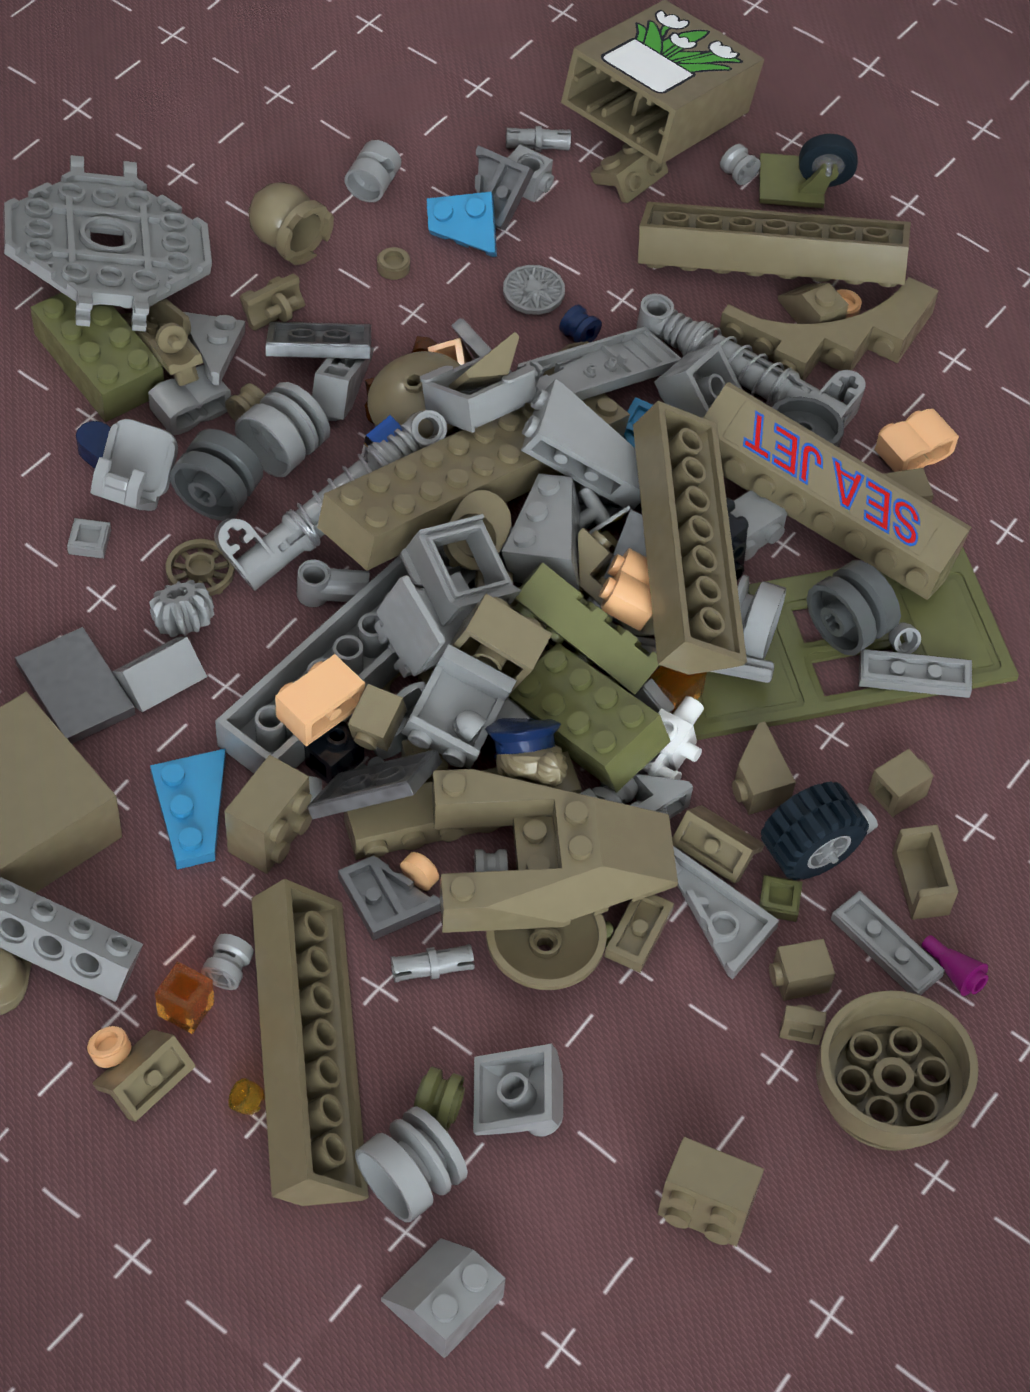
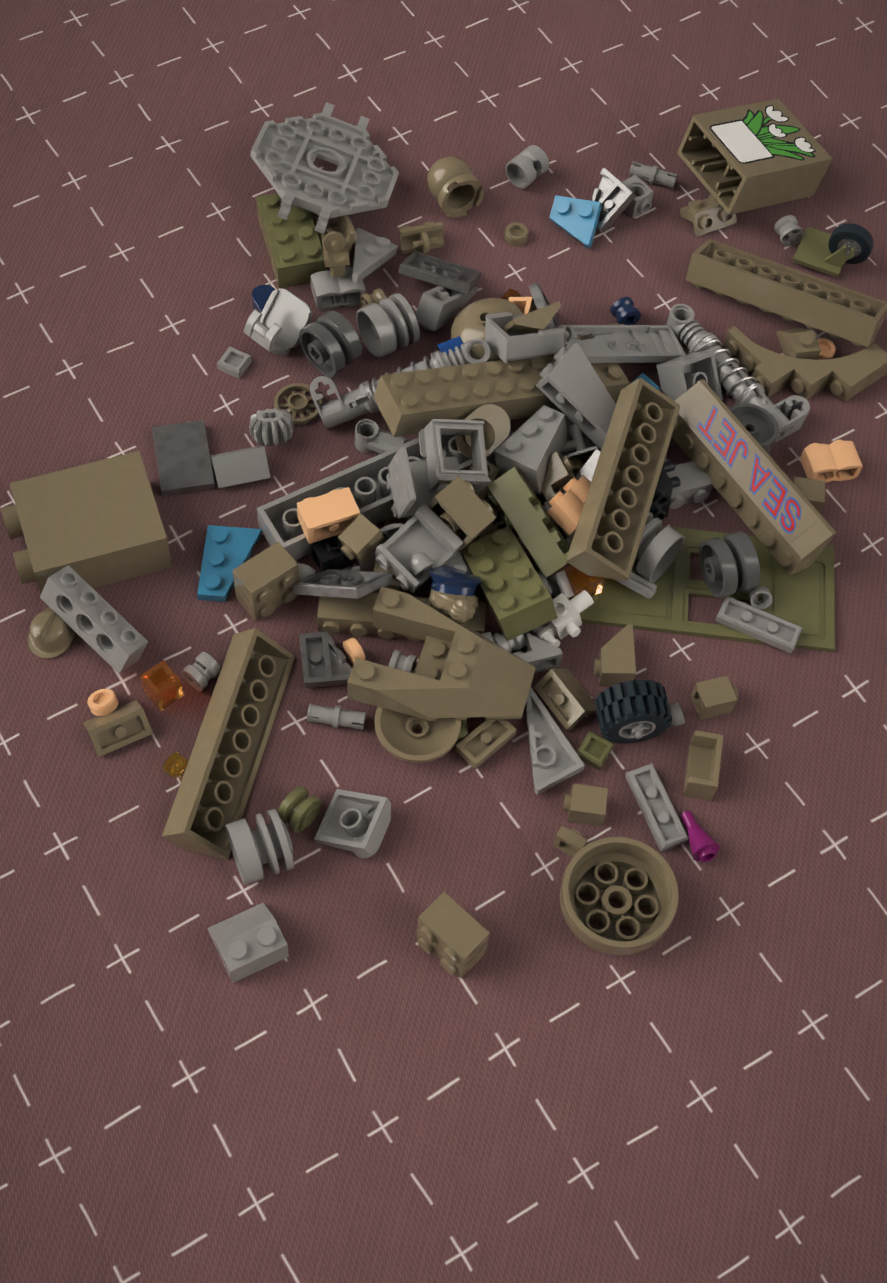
camera: 20 degrees right, 5 degrees up
light grey wheel [503,265,565,315] -> none

